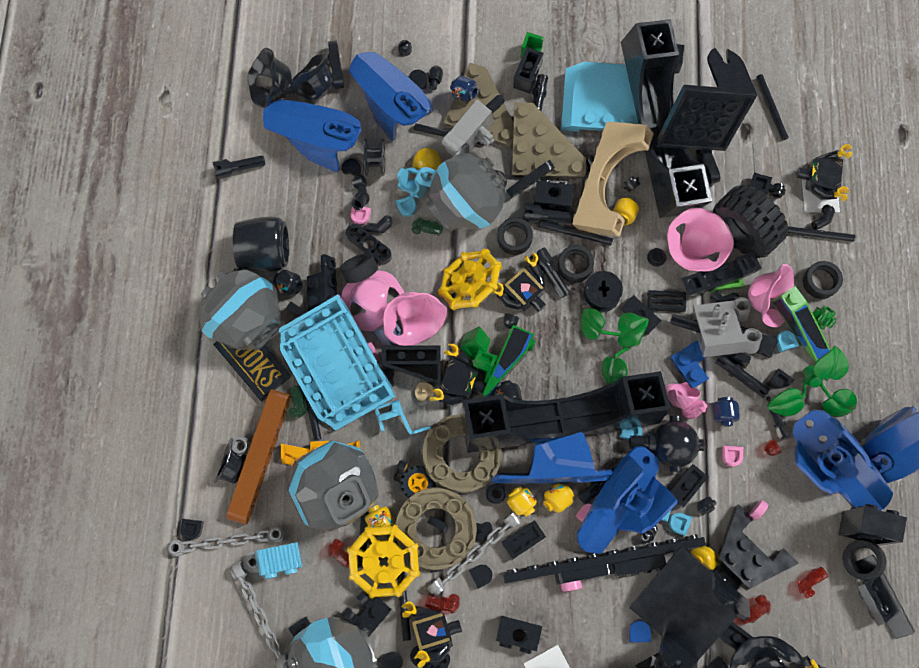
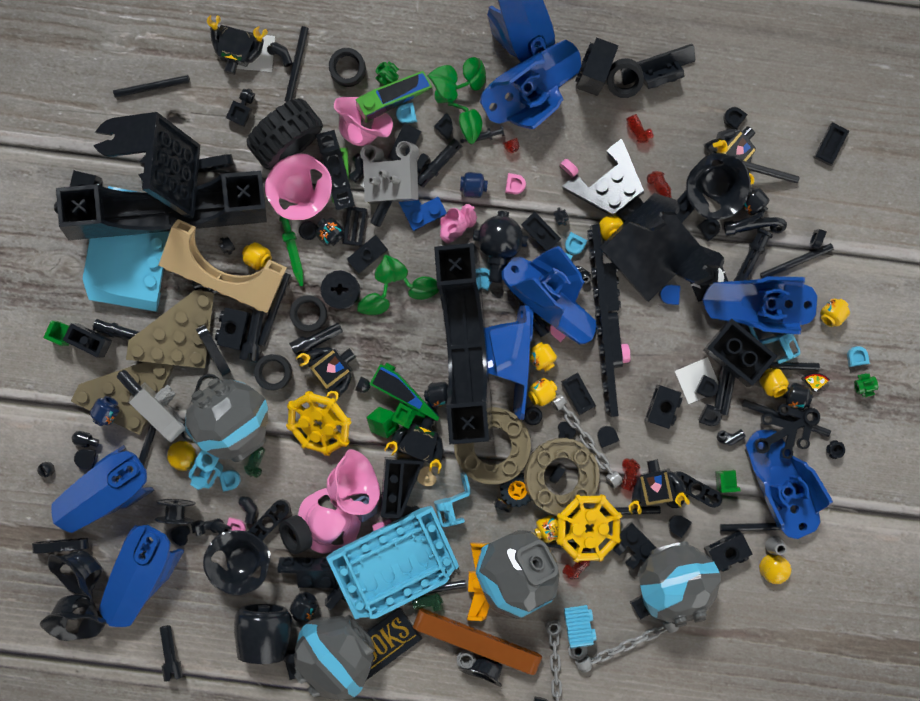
camera: 85 degrees left, 15 degrees up
none -> black piece [203,530,270,596]
none -> green sword [279,216,303,286]
none -> black head [315,218,344,246]

